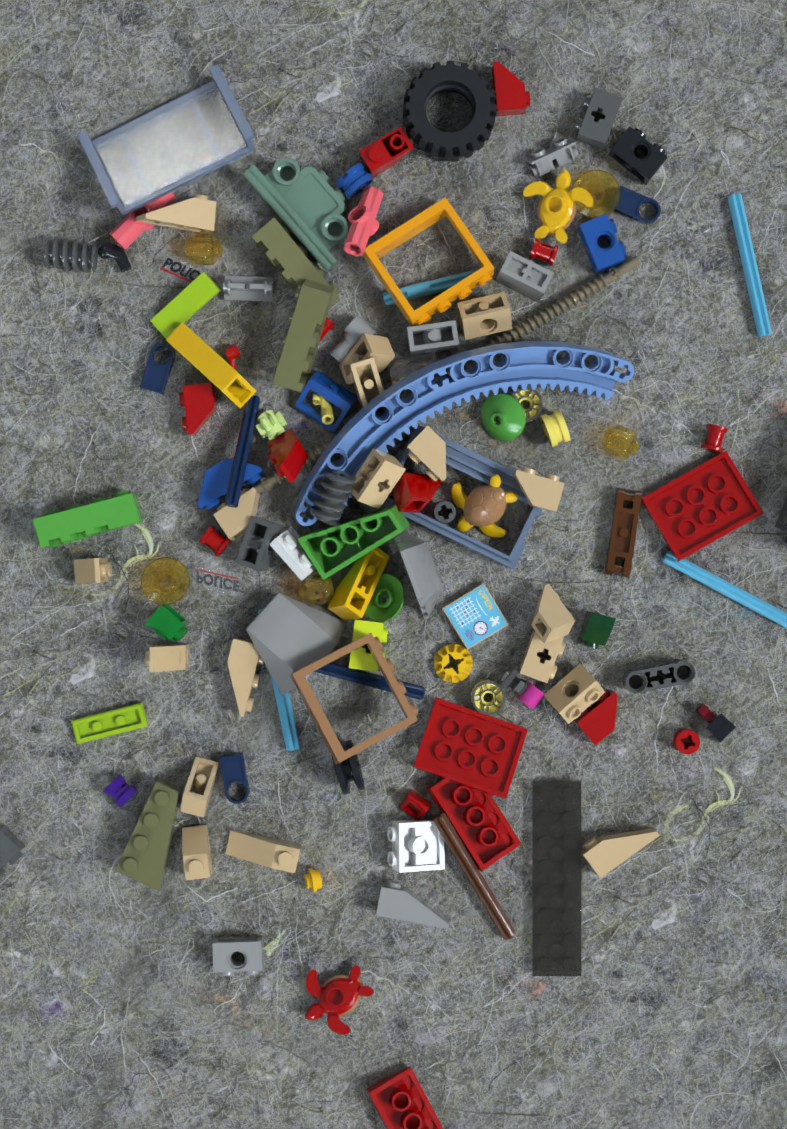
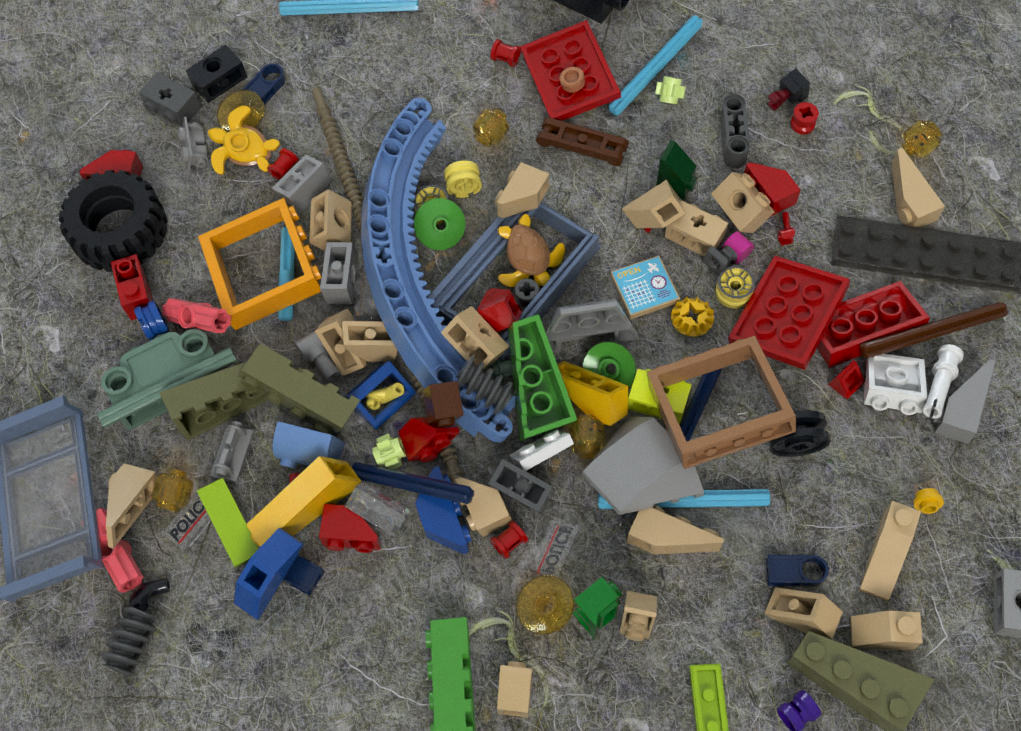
camera: 75 degrees left, 25 degrees down
tan slope [407,425,446,482] -> none
blue brick [577,214,627,274] -> none
none -> blue slope [234,528,304,620]
none -> medium blue brick [273,421,345,469]
none -> clear bracket [344,481,410,537]
none -> reddish brown brick [423,381,464,427]
none -> nougat tile [560,67,585,92]
none -> yellowish green gear [655,76,686,104]
none -> red hand [777,212,795,246]
none -> clear yellow head [902,120,943,158]
none -> white pin [923,344,964,419]

